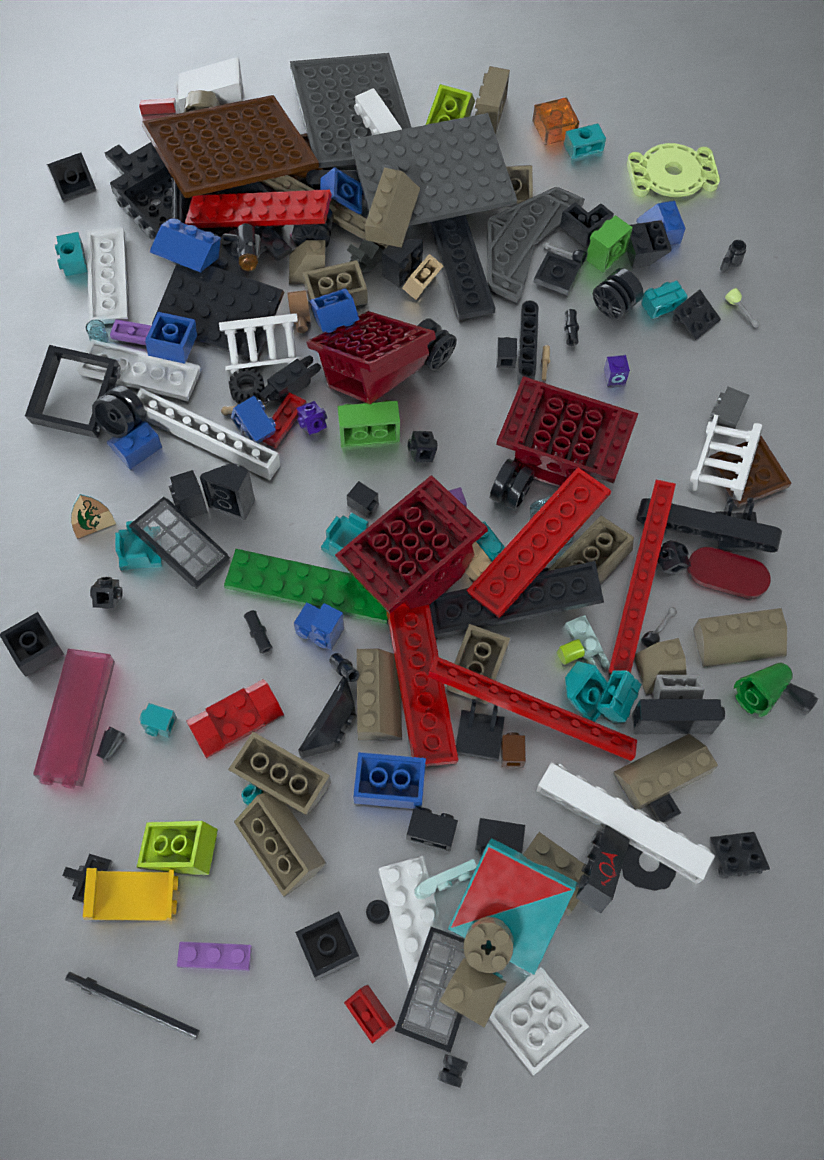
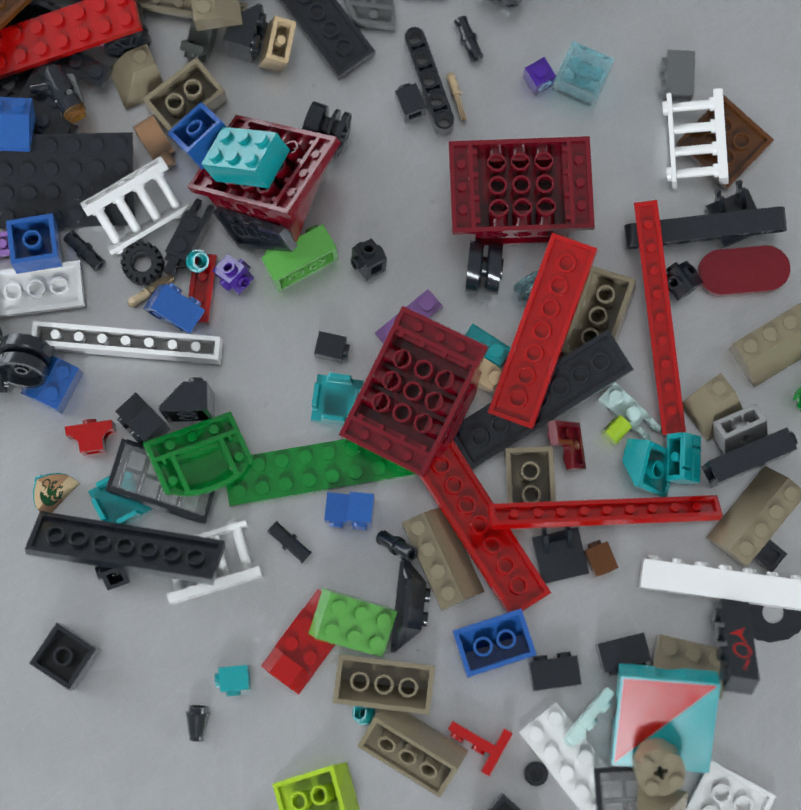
camera: 20 degrees left, 15 degrees up
clear pink brick [33,649,115,789] -> none
hinge [641,607,677,648] -> none
none -> black plate [25,511,225,585]
none -> black pin [63,230,106,272]
none -> red brick [65,419,116,456]
none -> green slope [143,411,253,496]
none -> white fence [167,518,263,604]
none -> teal plate [186,249,209,273]
none -> teal brick [201,127,290,188]
none -> black wing [213,206,298,252]
none -> bright green brick [309,587,397,658]
none -> red bracket [448,721,513,776]
none -> dark red plate [547,420,586,470]
none -> clear light blue brick [552,41,615,108]

